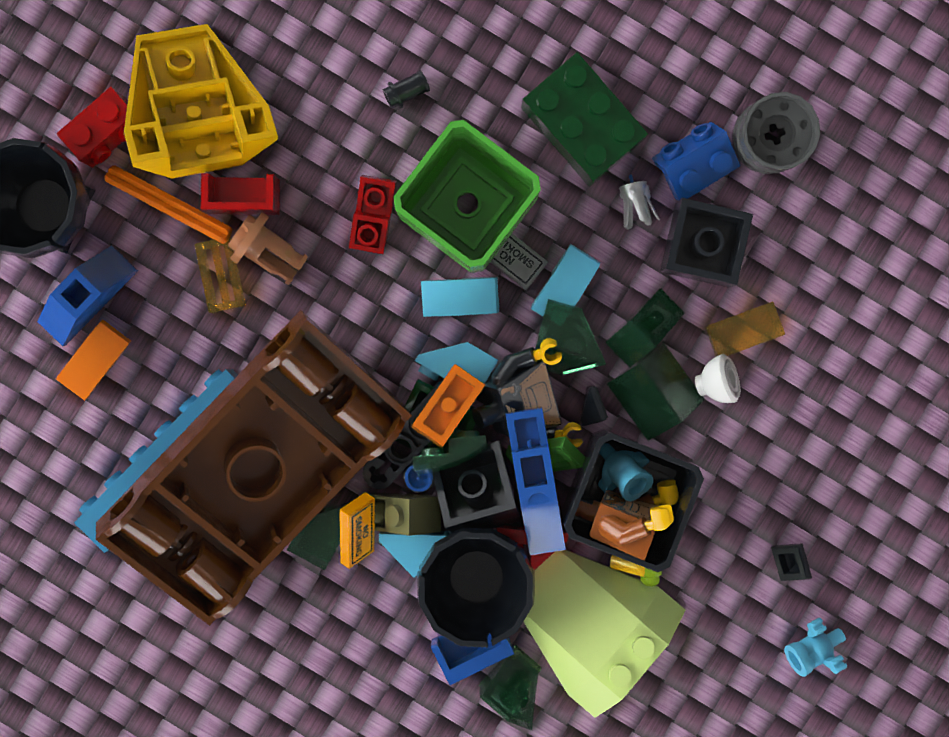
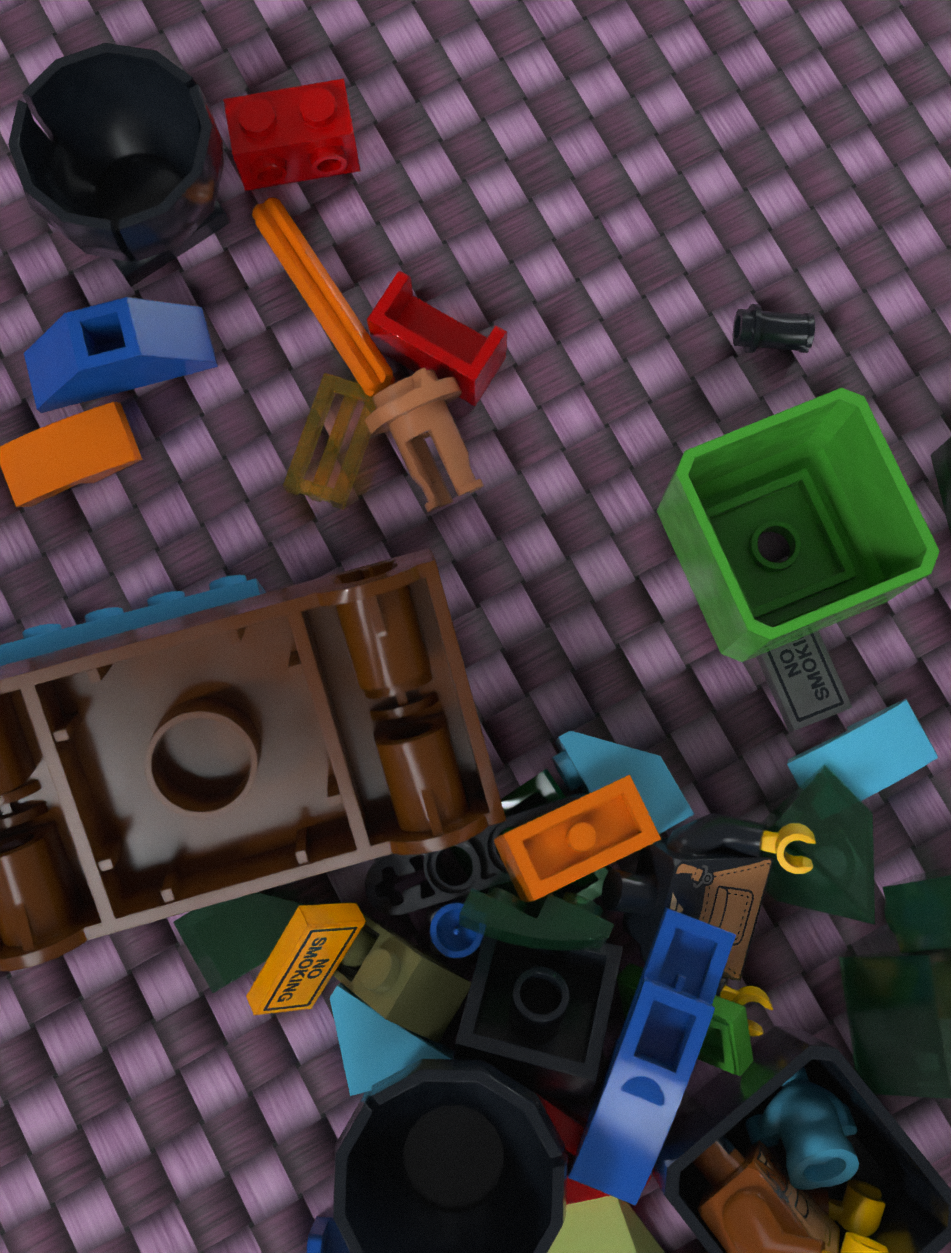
camera: 30 degrees right, 10 degrees down
yellow wedge [124,24,278,179] -> none
red slope [349,175,397,254] -> none
medium azure slope [421,277,499,317] -> none
black slope [580,386,608,426] -> none

